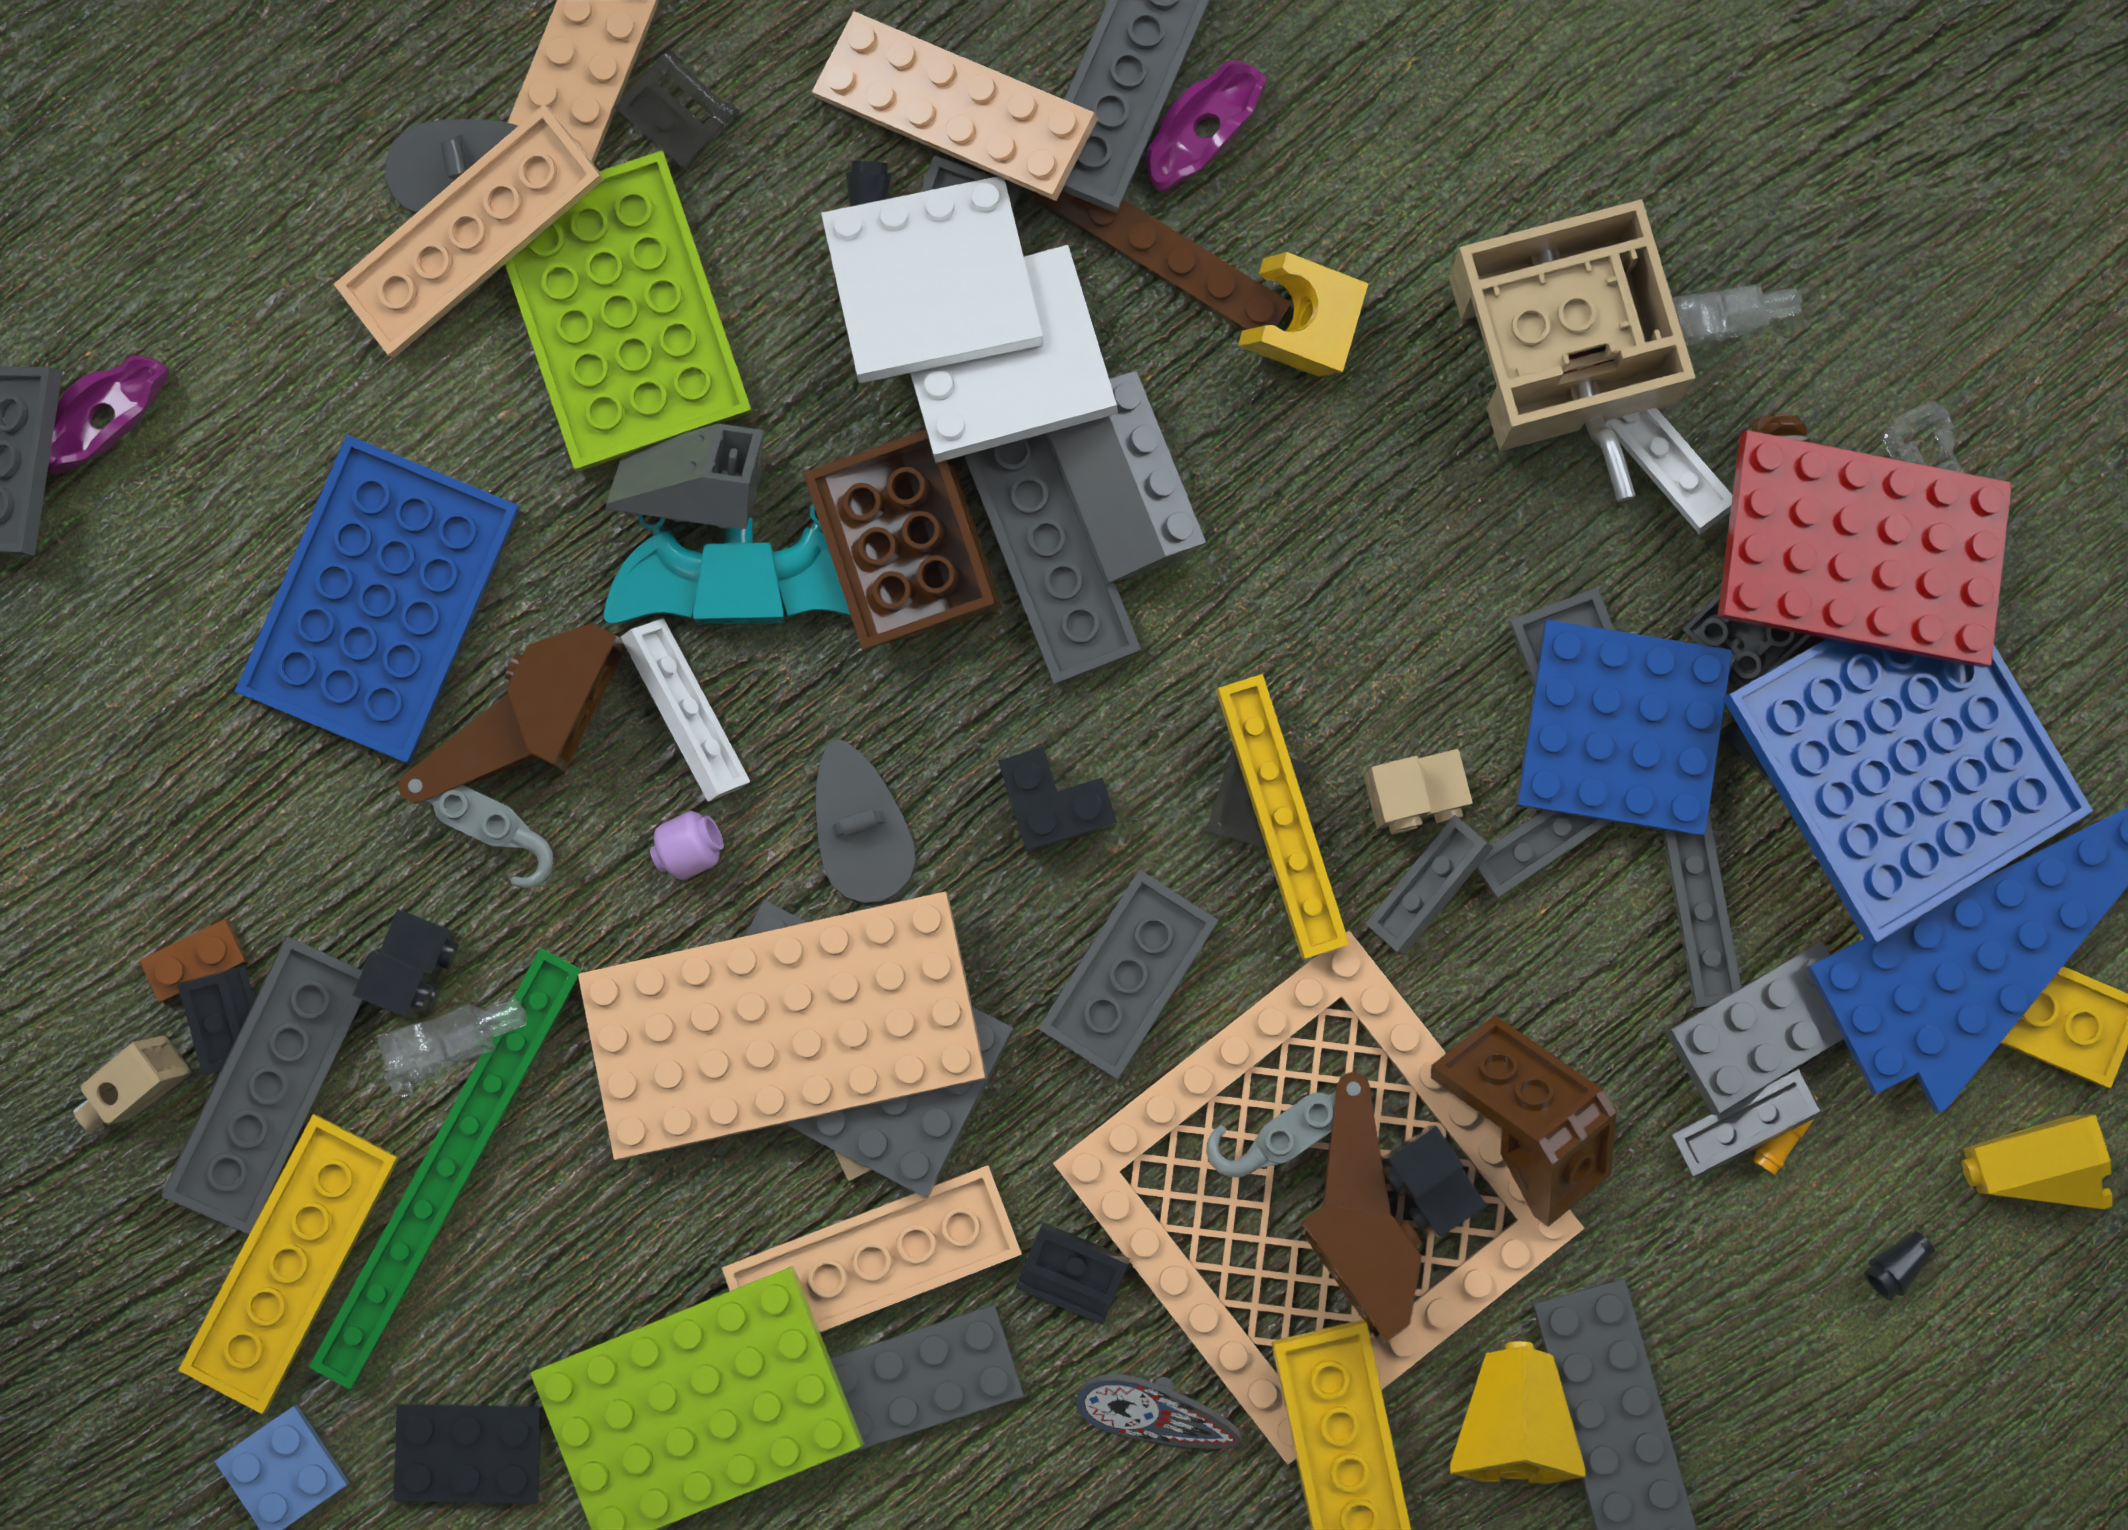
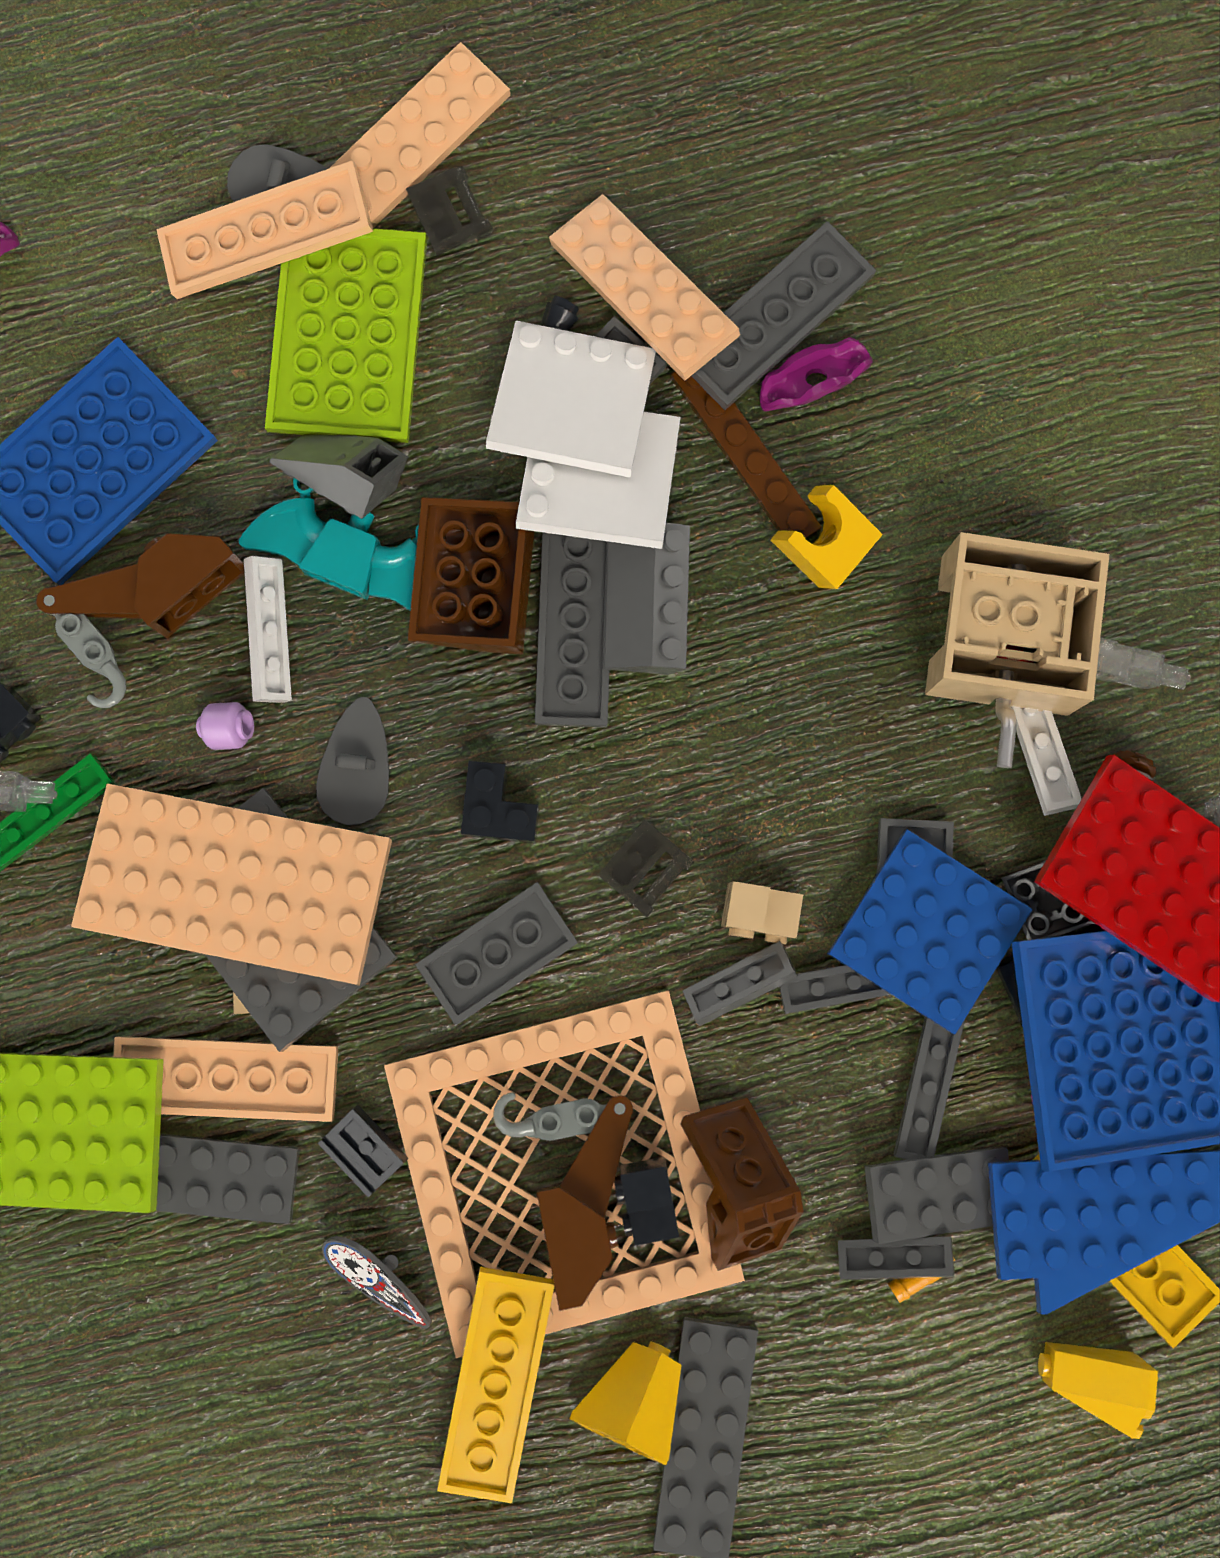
camera: 25 degrees right, 0 degrees up
yellow plate [1216,674,1349,959] -> none
black cone [1864,1231,1935,1300] -> none

